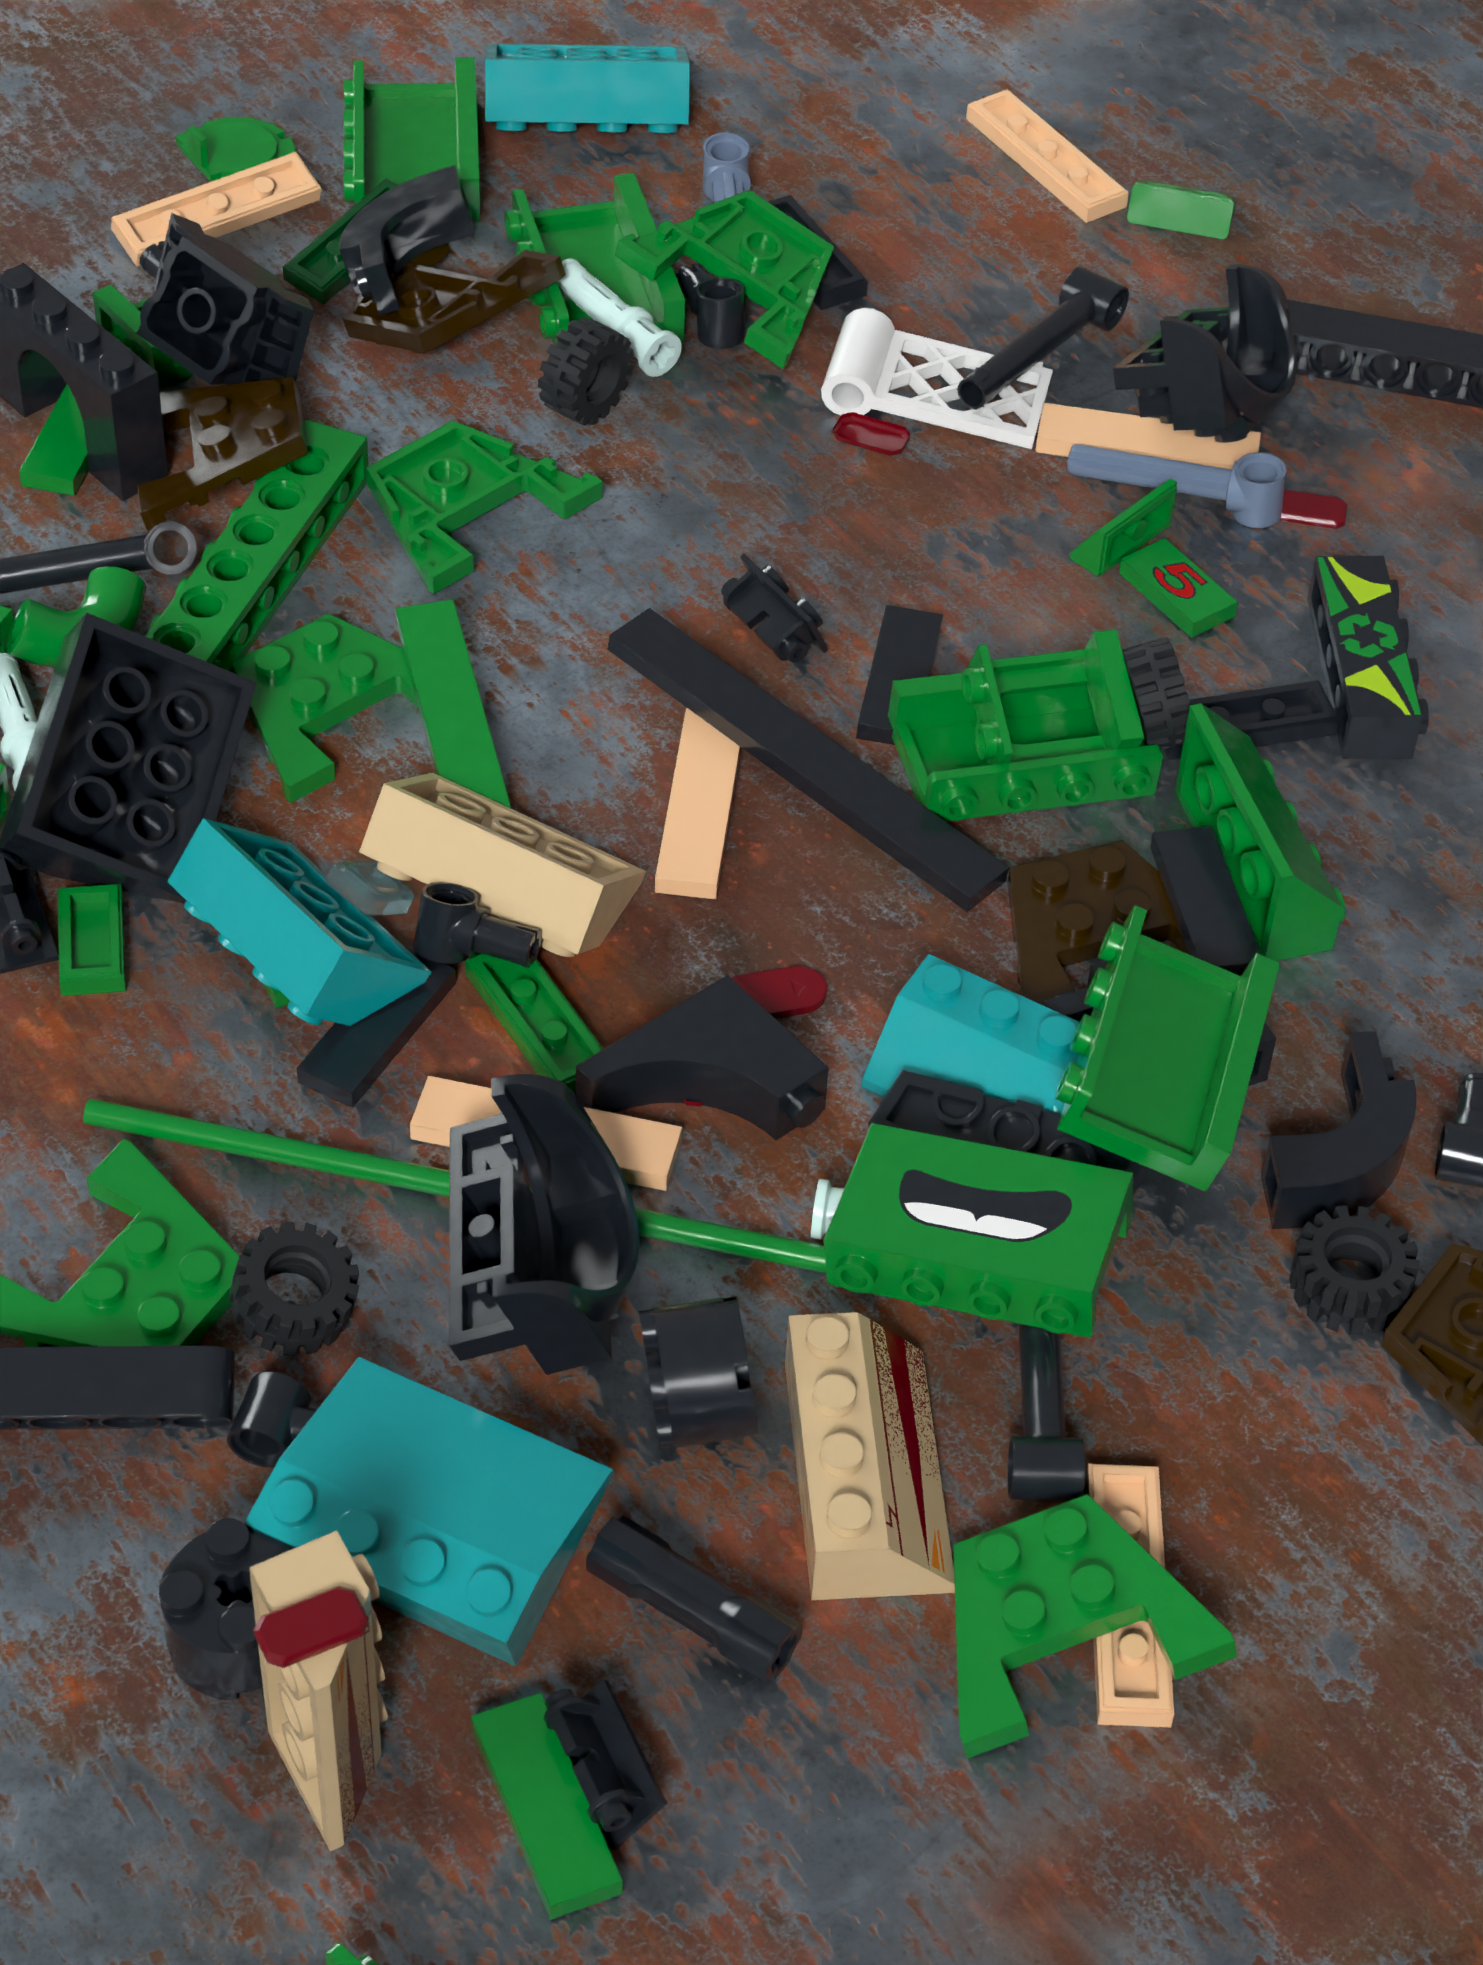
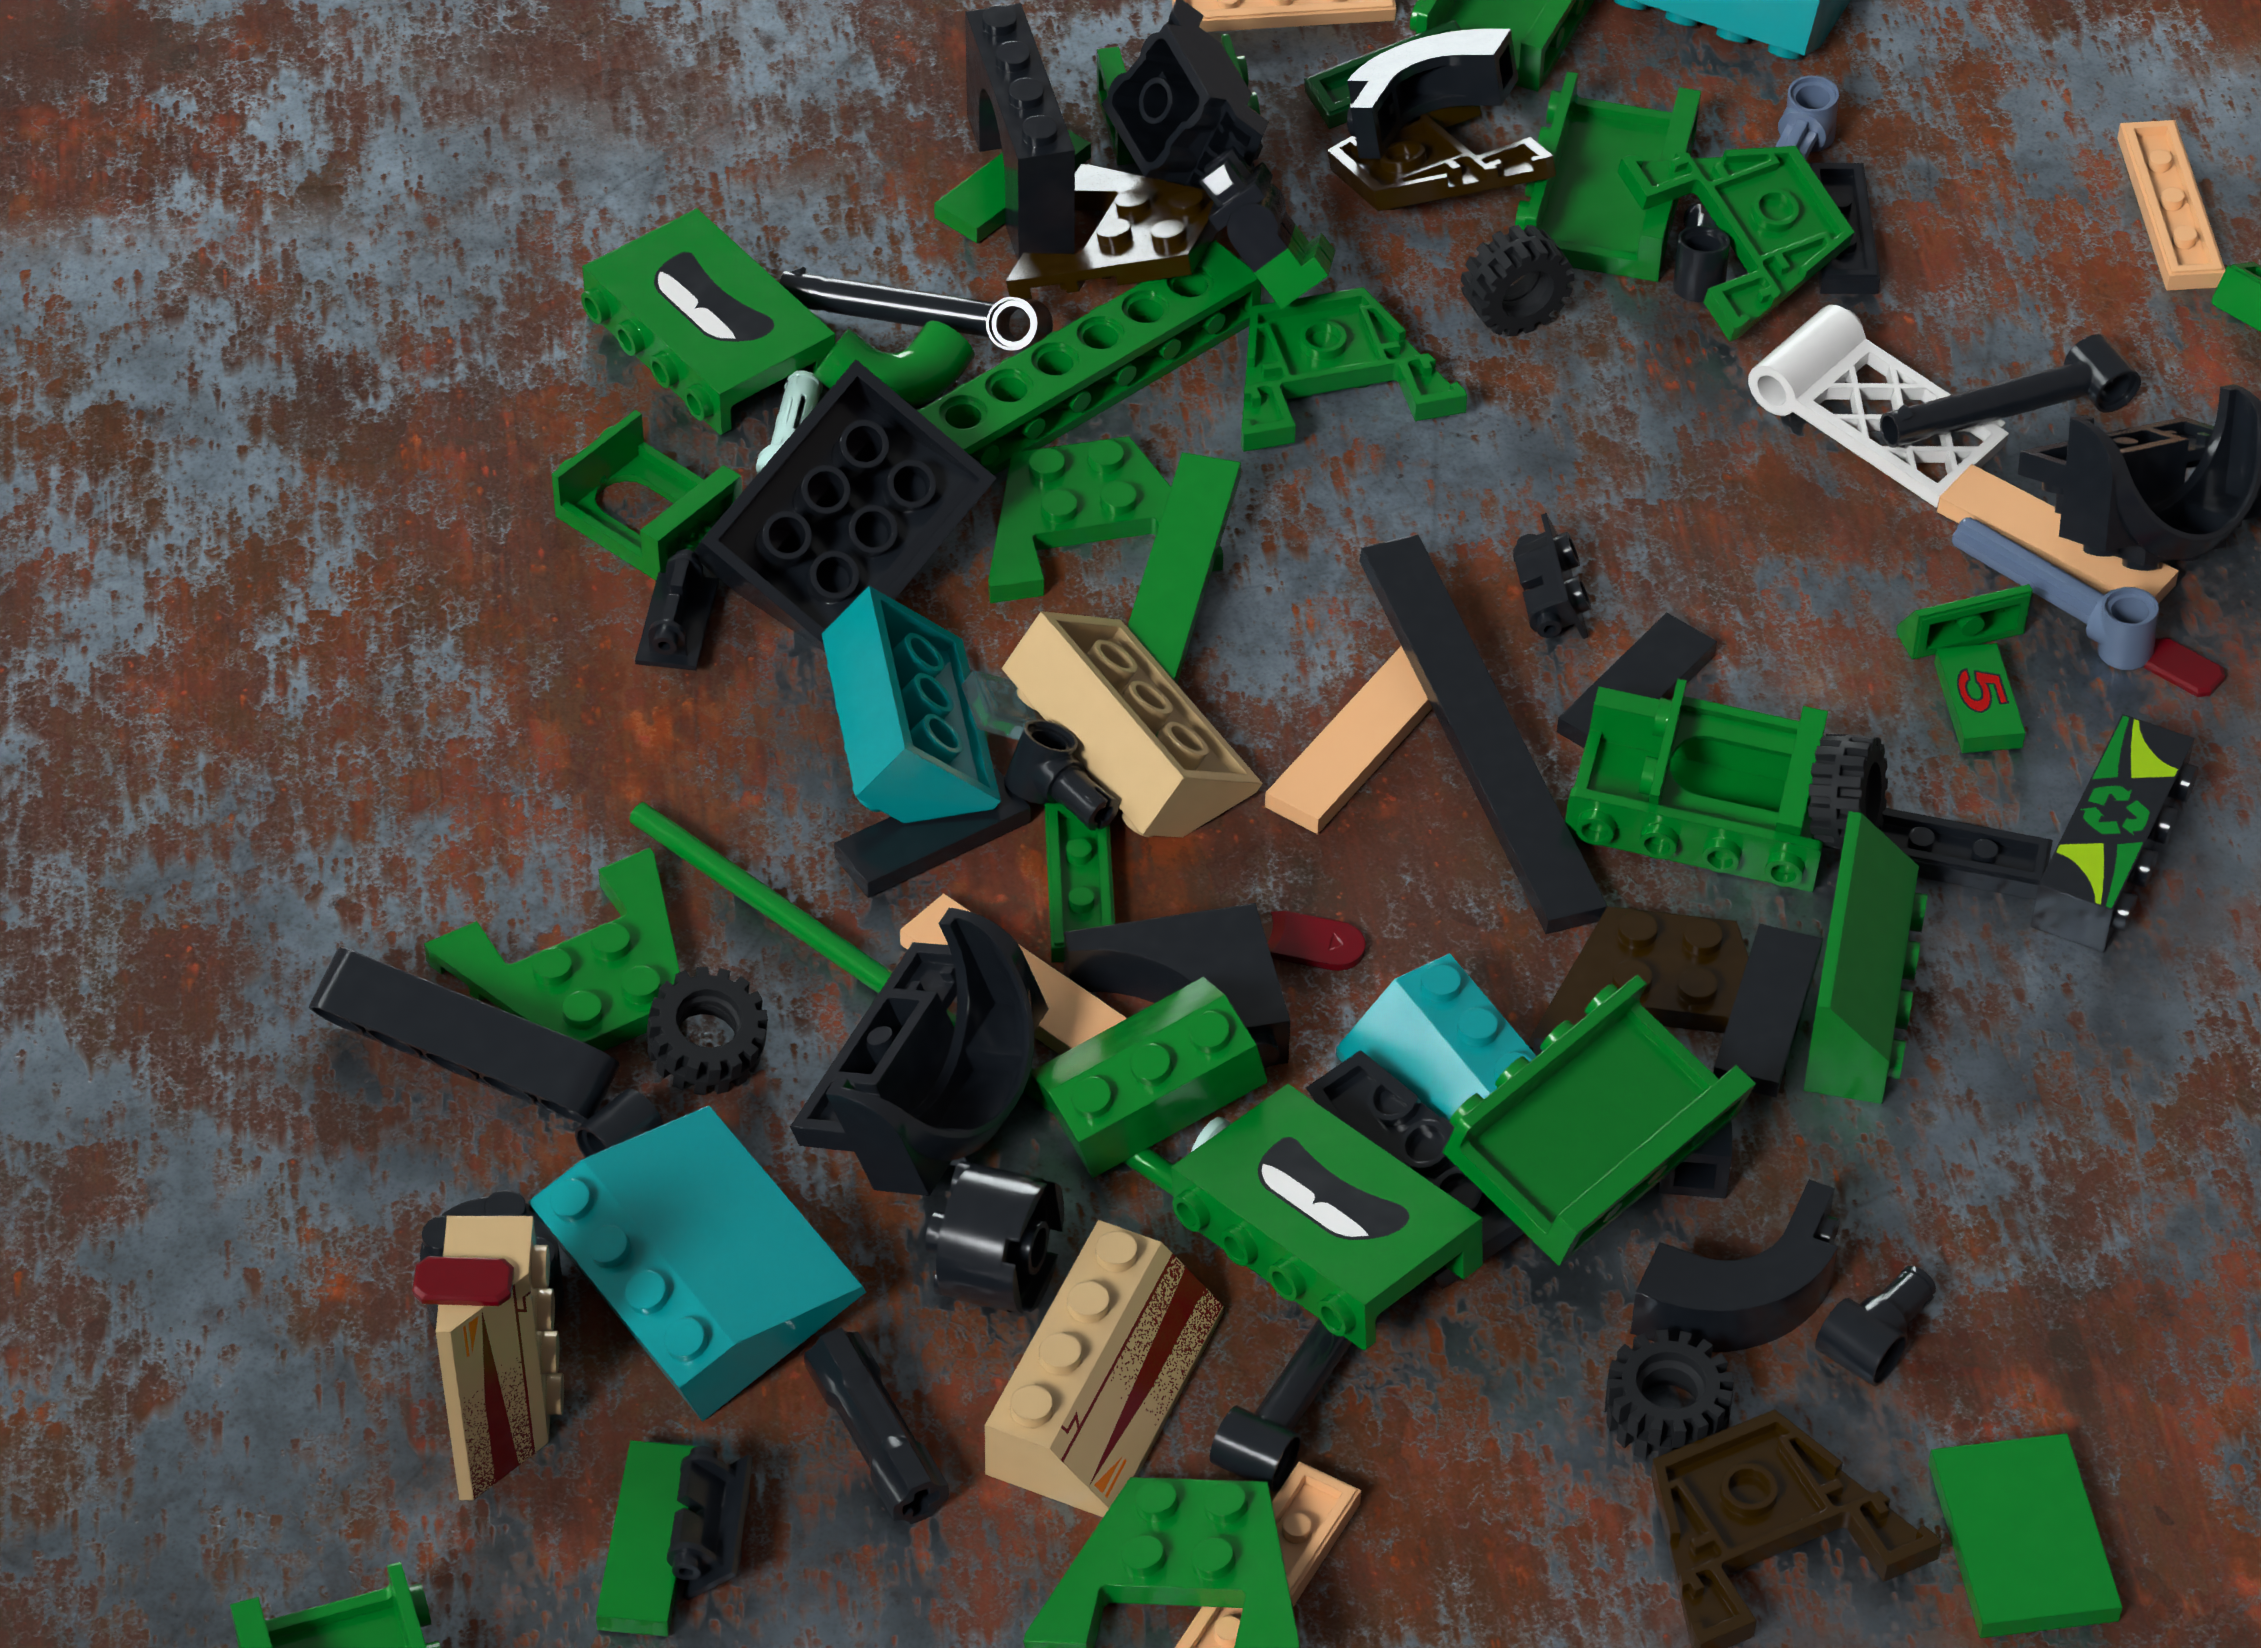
camera: 30 degrees right, 0 degrees up
green tile [58,884,126,996] -> none
light aqua pin [557,258,682,377] -> none
dark red piece [832,412,910,456] -> none
none -> green slope [1030,977,1268,1179]
none -> black hips [1199,146,1335,310]

